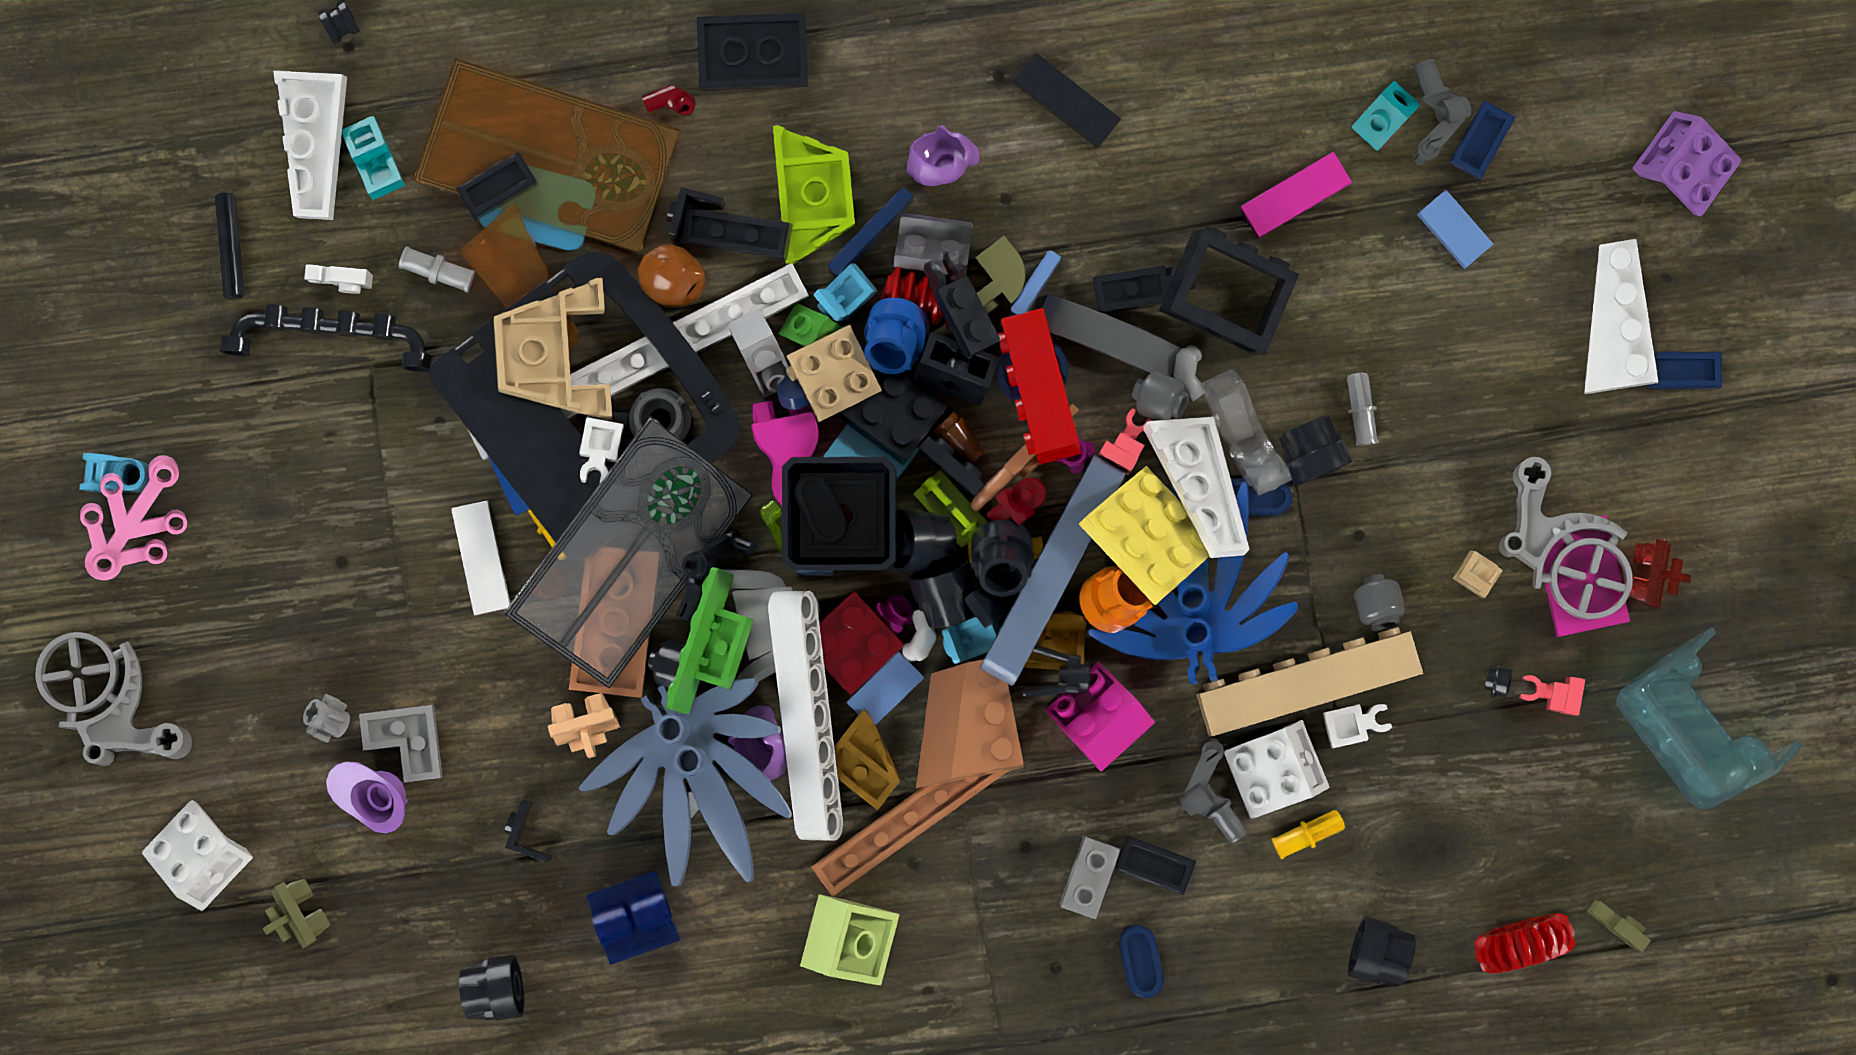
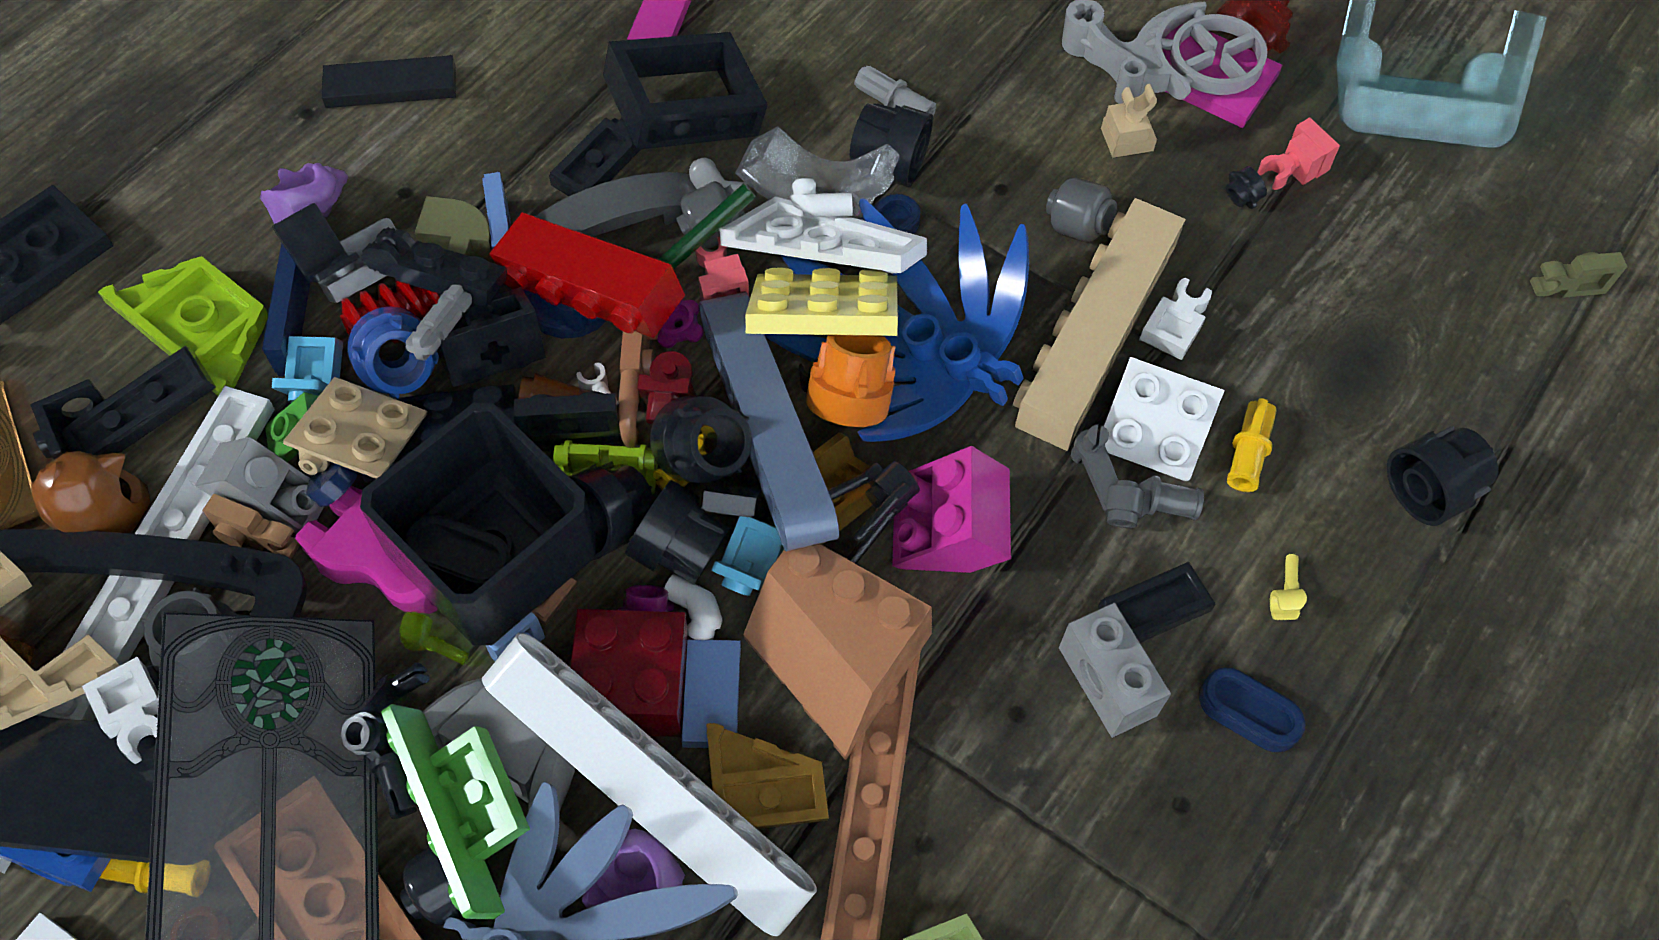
camera: 45 degrees left, 25 degrees down
red gear [1474,913,1576,974] -> none
none -> medium nougat plate [202,494,300,559]
none -> black bracket [272,203,360,282]
none -> light grey axle [406,285,472,360]
none -> white hand [576,363,618,403]
none -> dark green bar [658,183,756,270]
none -> white arm [790,178,853,217]
none -> light yellow hand [1270,554,1307,620]

